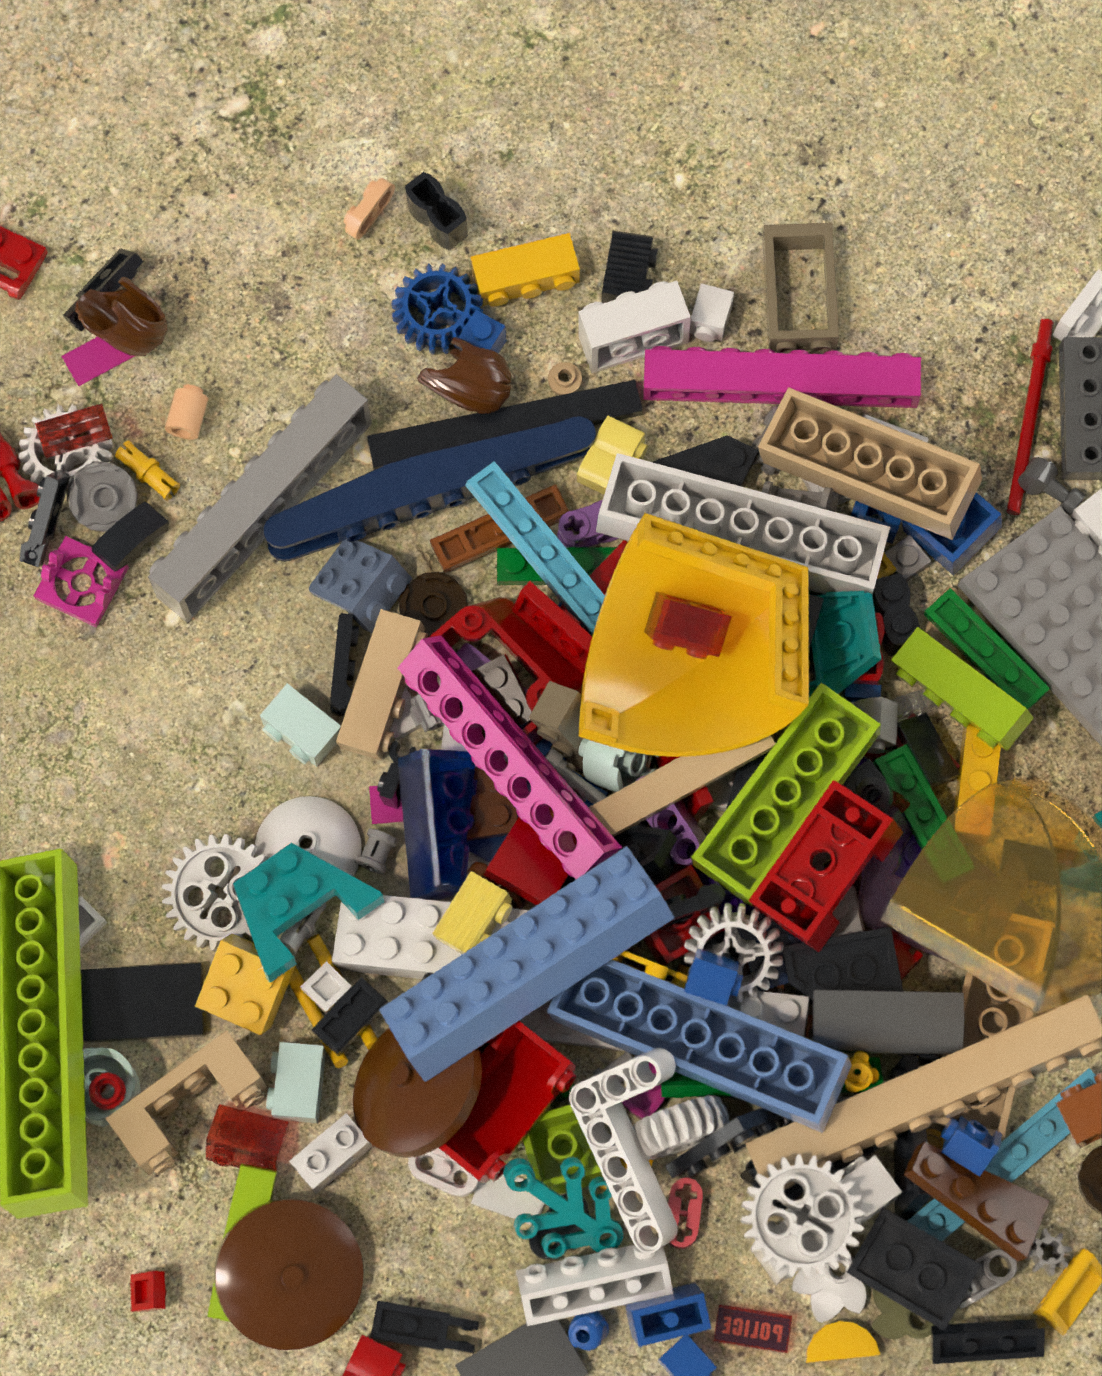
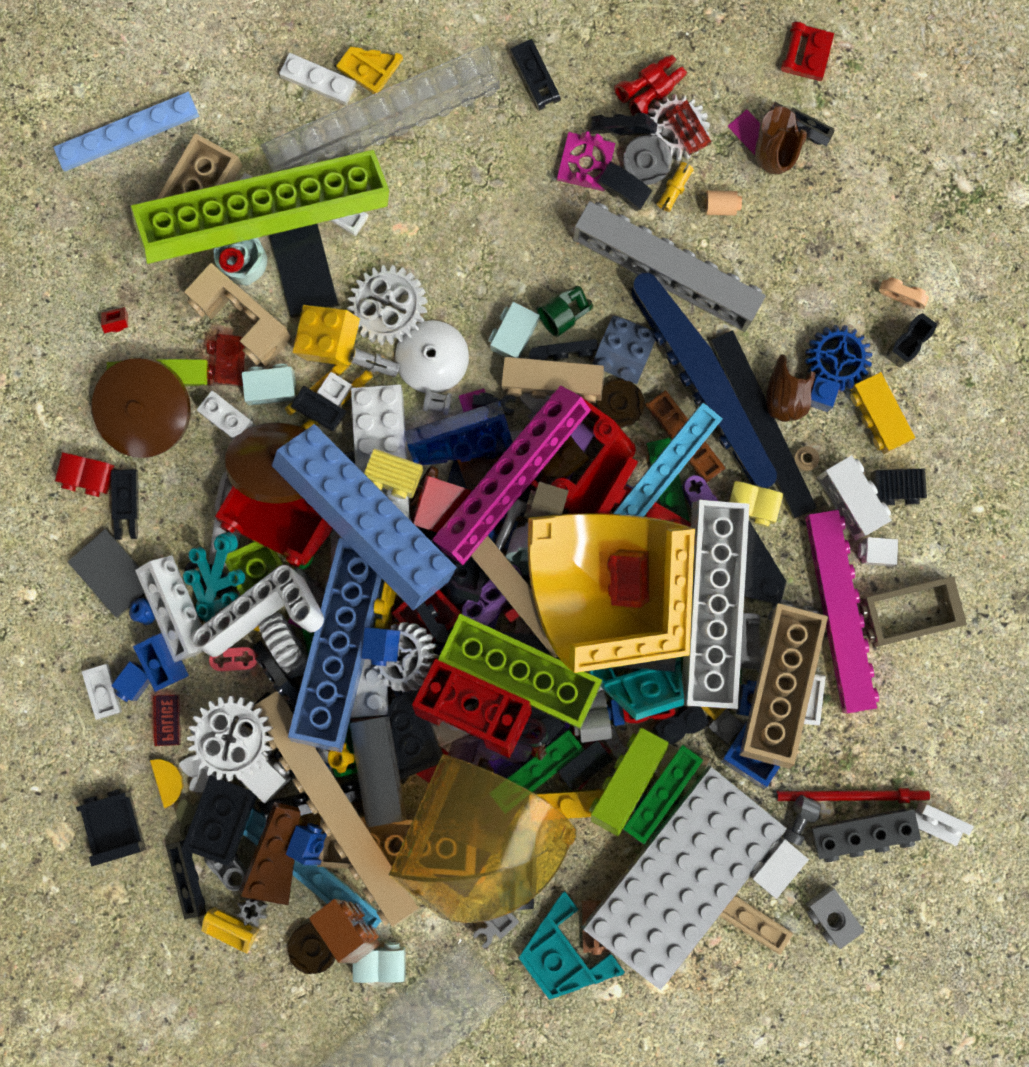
camera: 75 degrees right, 10 degrees up
teal wing [233,843,384,983] -> none
none -> dark green piece [536,286,593,337]

